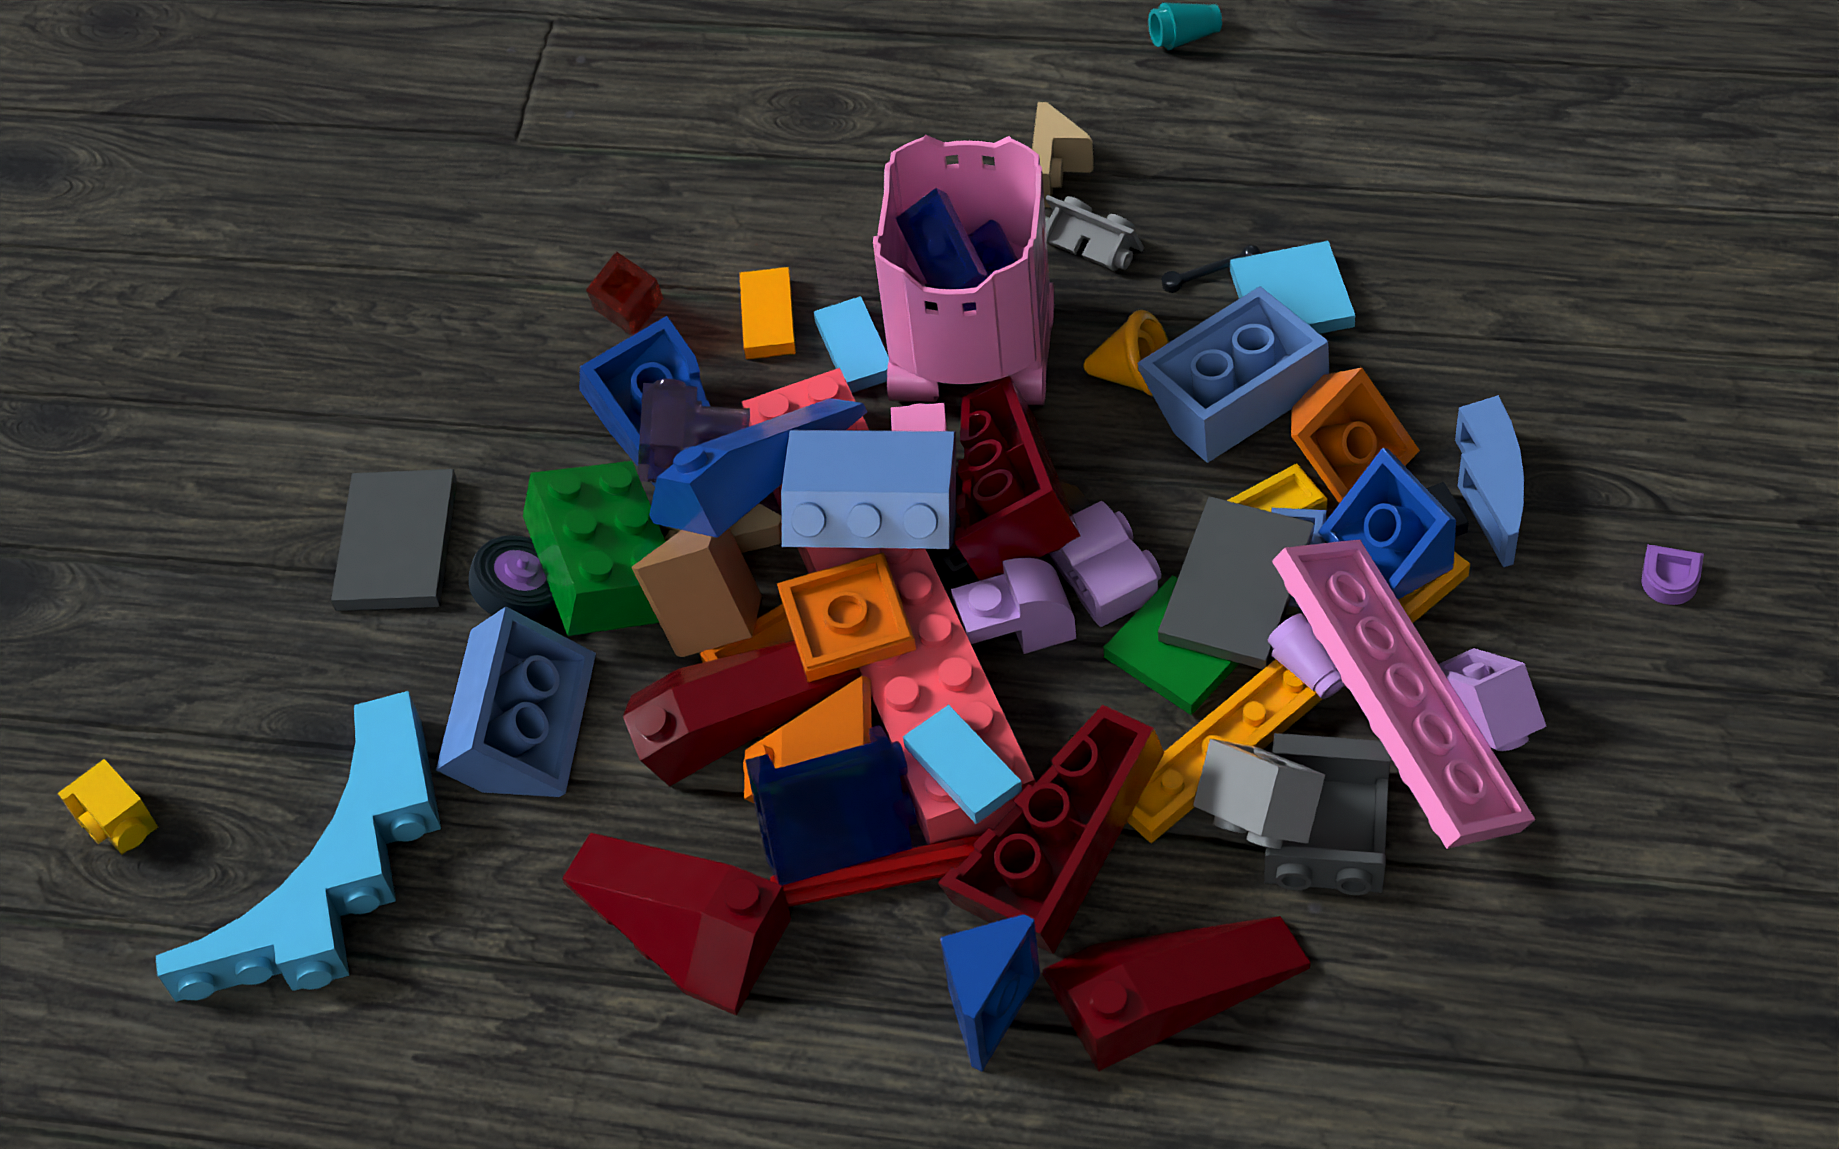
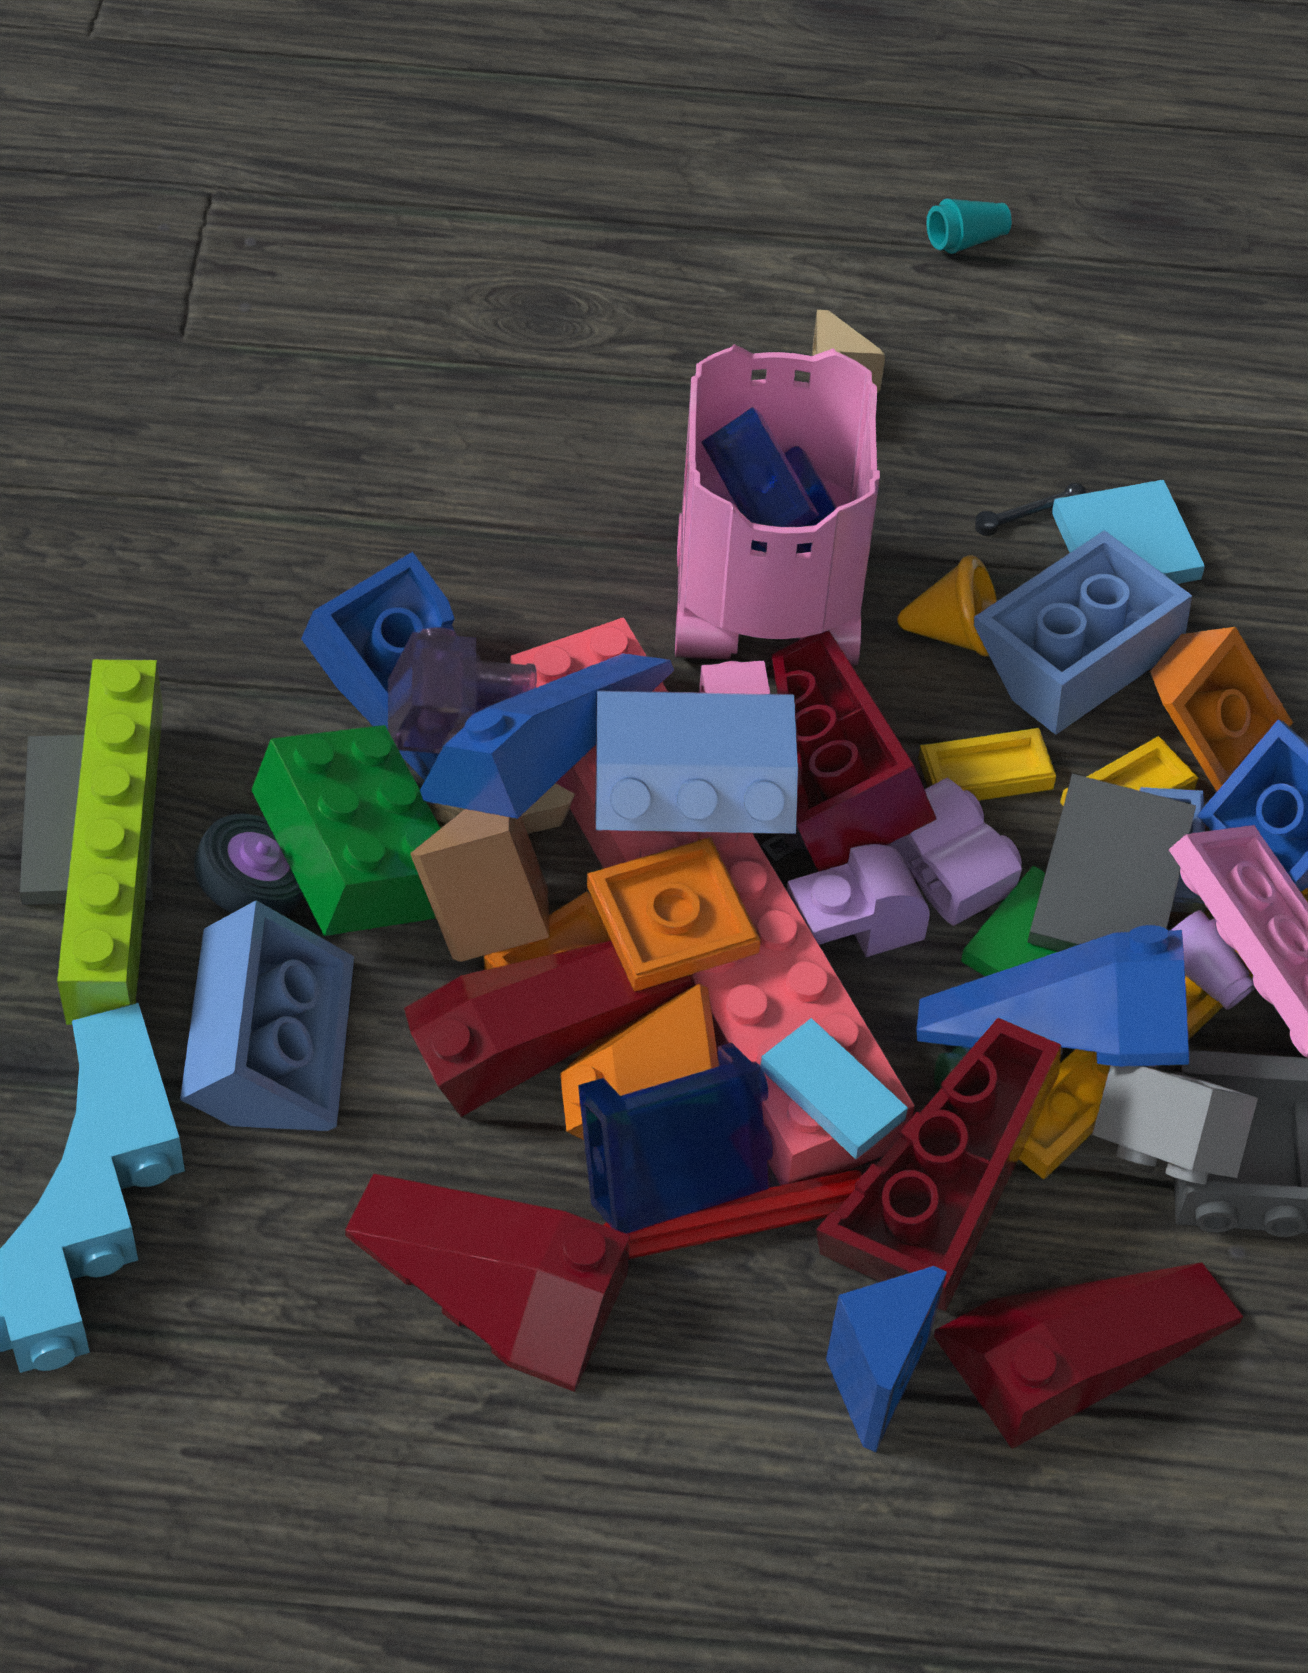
camera: 15 degrees left, 0 degrees up
clear red brick [586,251,664,336] -> none
light orange tile [740,267,796,359] -> none
medium azure tile [814,296,889,393] -> none
light grey hinge [1045,195,1145,271] -> none
none -> lime brick [57,659,163,1025]
none -> blue wedge [917,925,1189,1067]
none -> yellow tile [918,728,1056,801]

